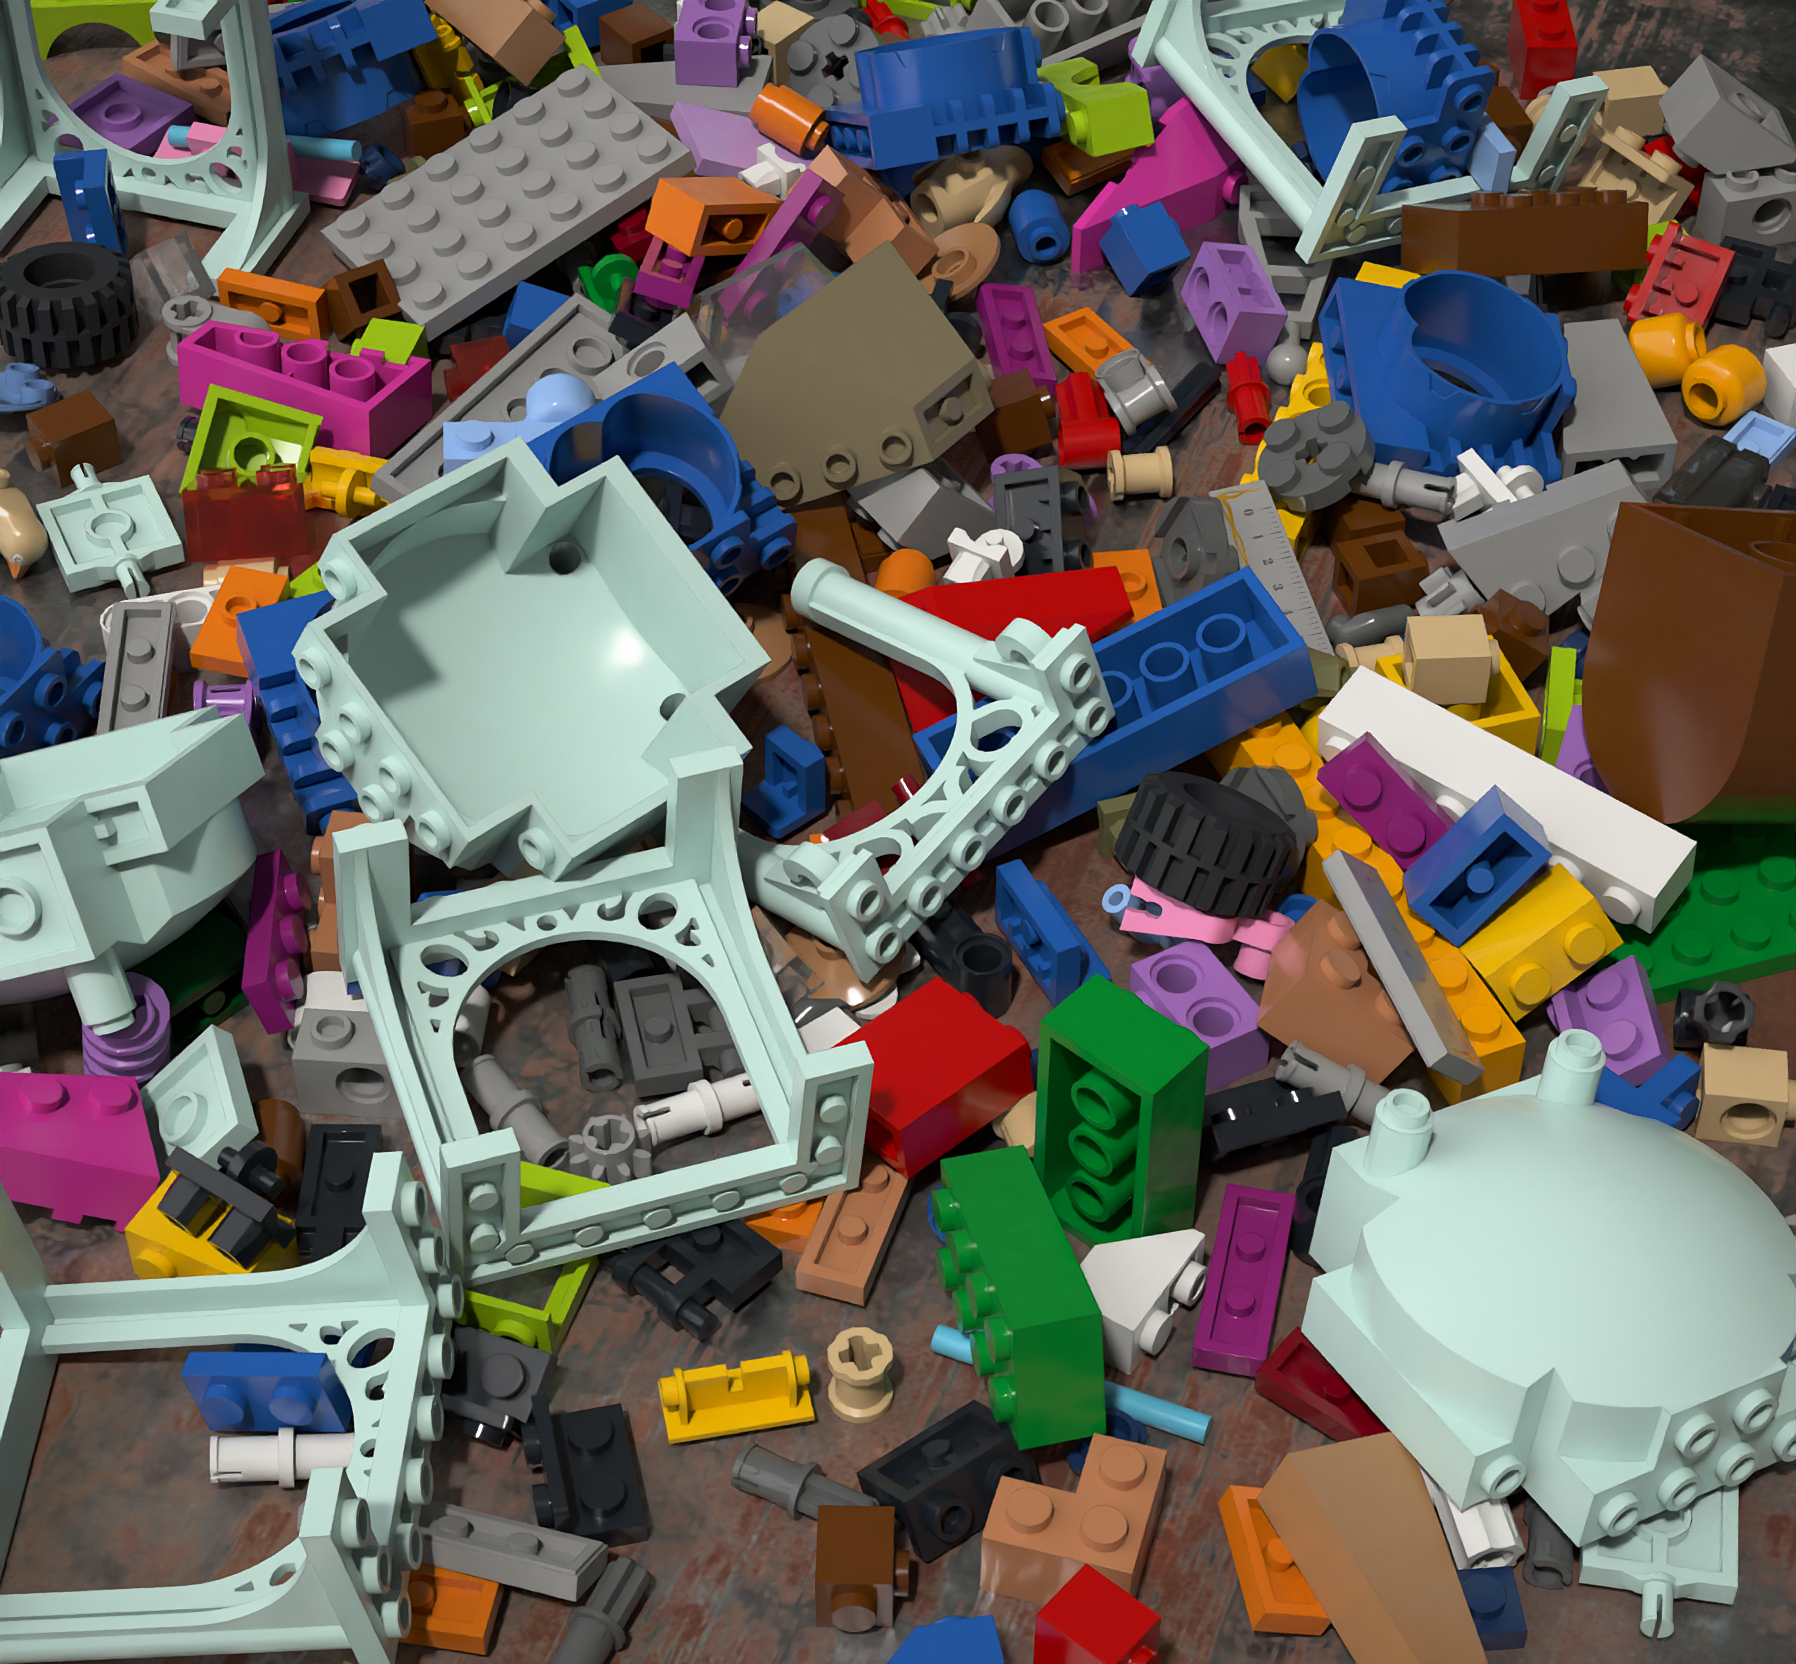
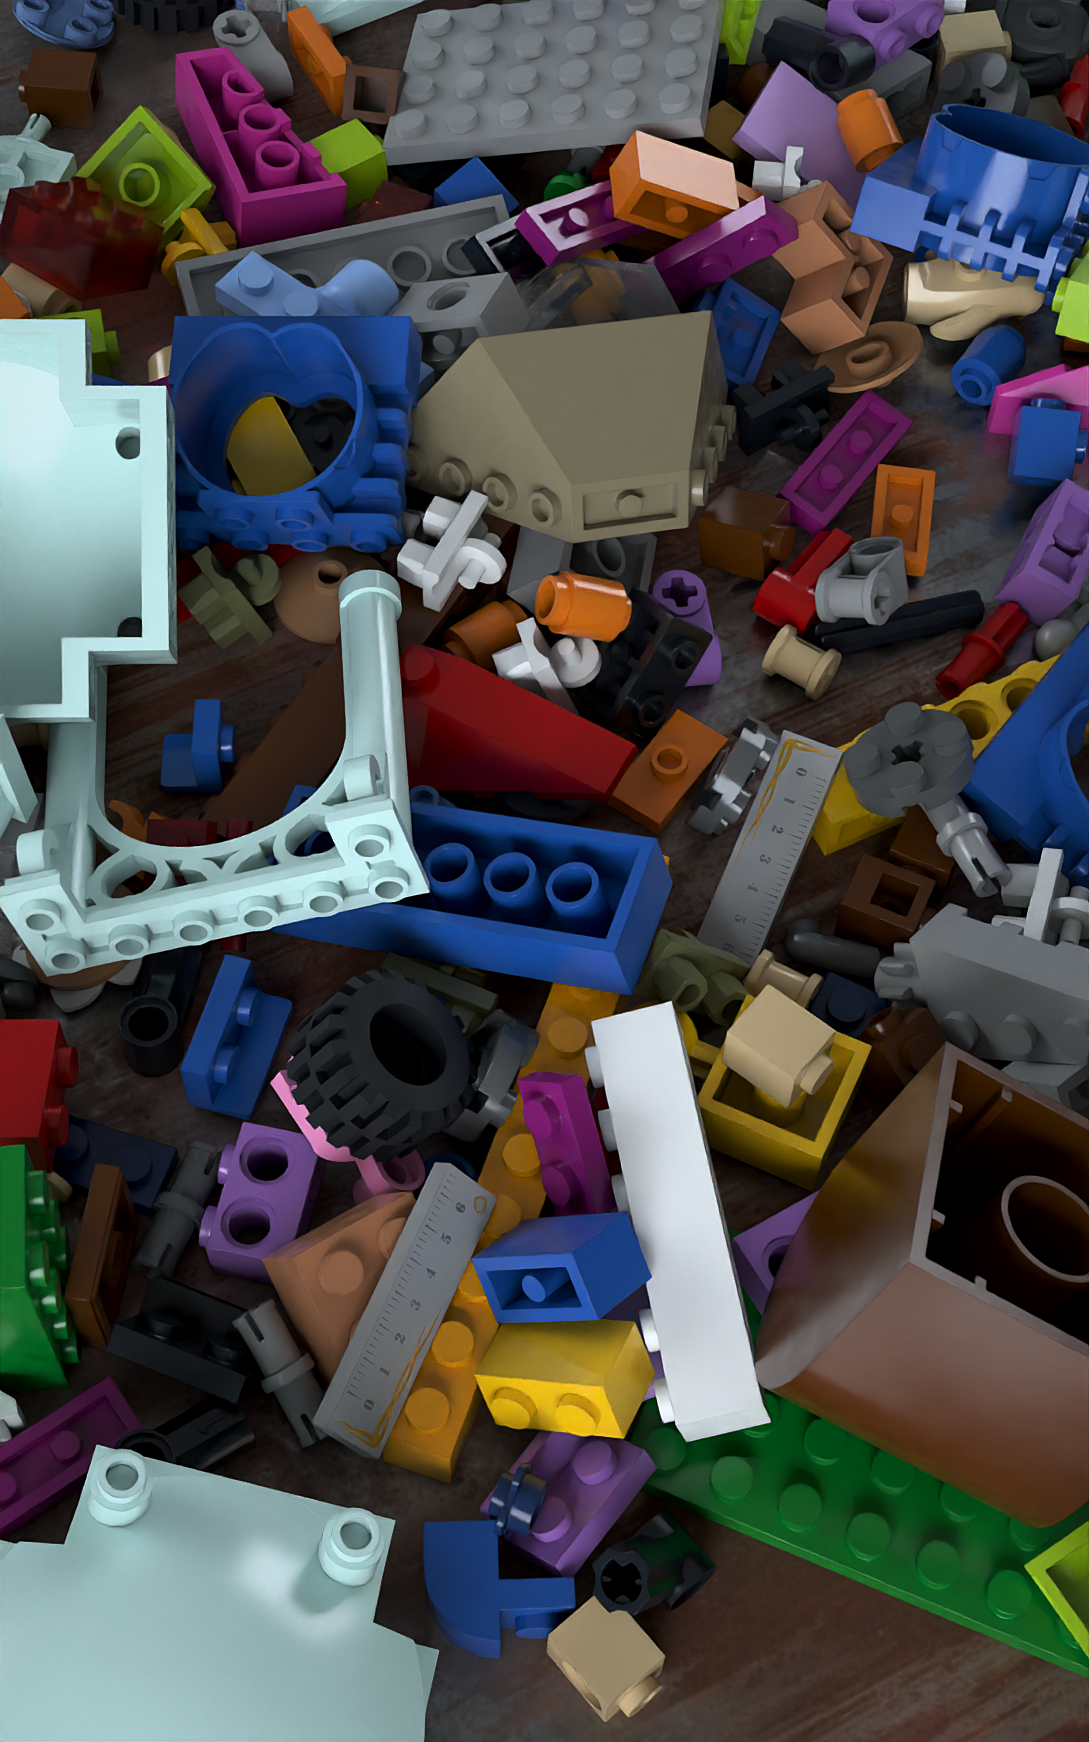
camera: 40 degrees right, 15 degrees up
none -> white hips [397,490,507,612]
none -> dark blue plate [488,1462,549,1537]
none -> orange brick [535,571,632,642]
none -> black piece [761,16,876,94]

